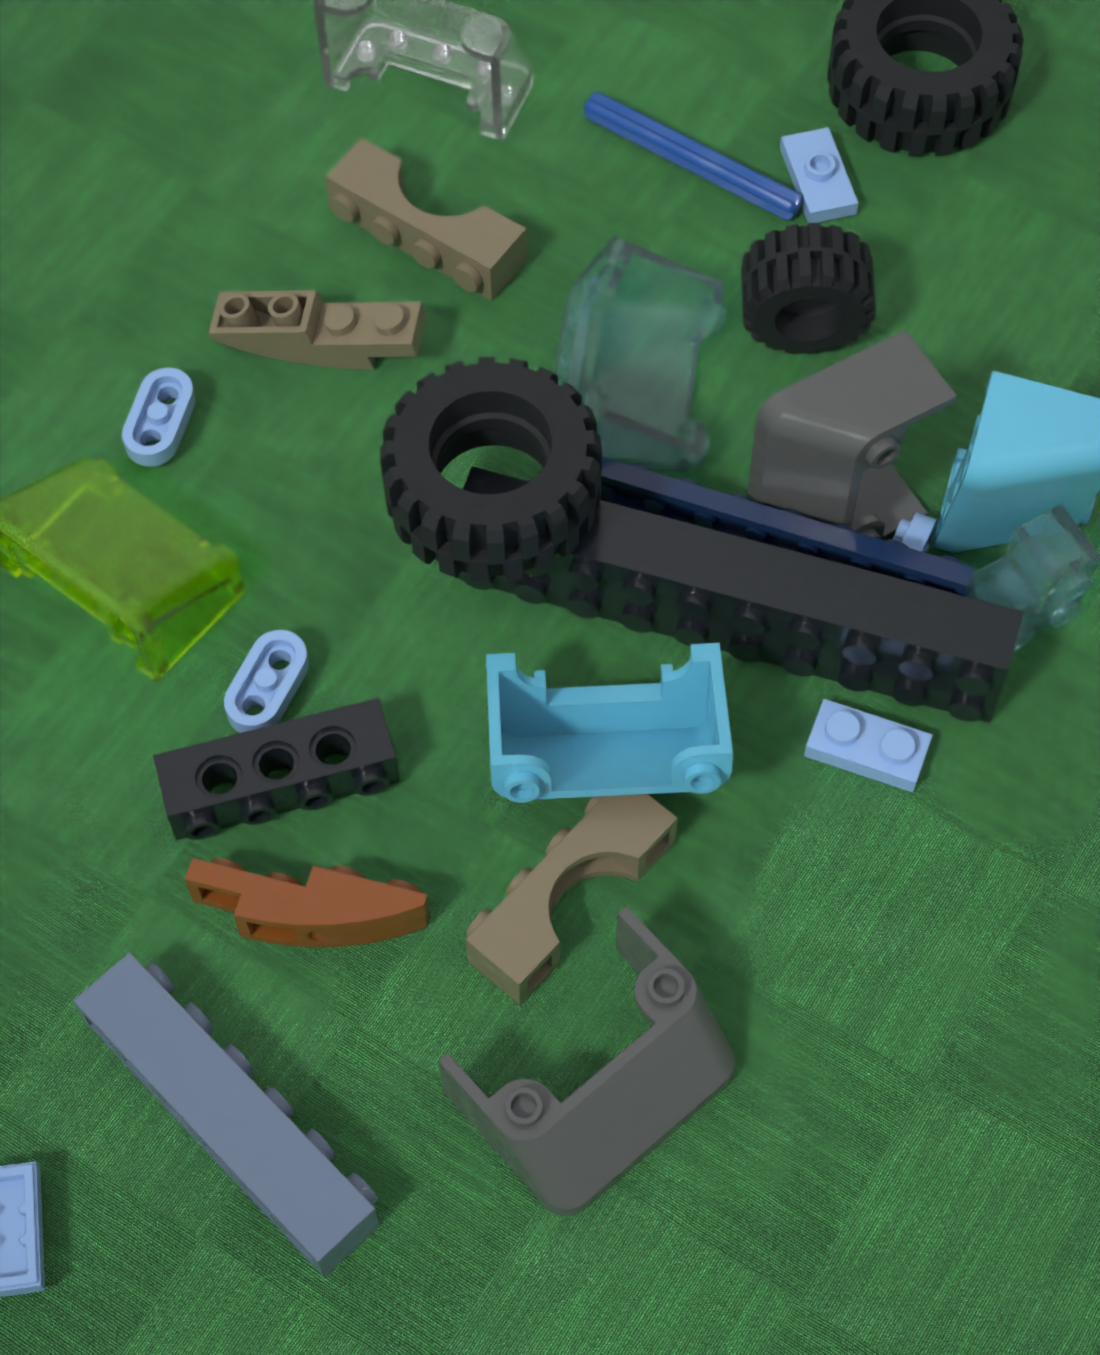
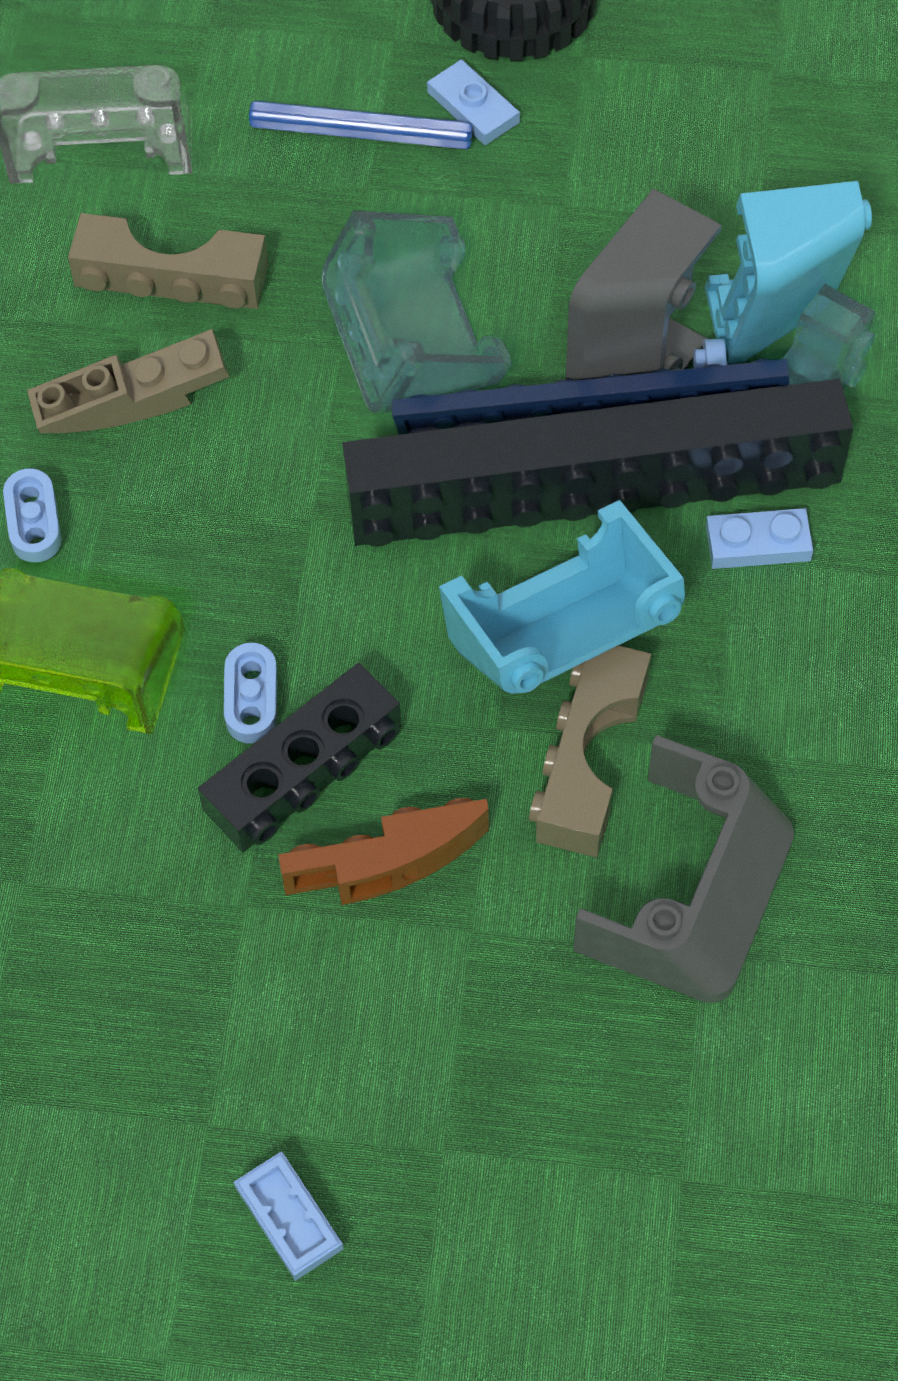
camera: 25 degrees left, 0 degrees up
sand blue brick [73,952,380,1278] -> none
black tyre [380,356,602,583] -> none
black tyre [741,223,876,355] -> none

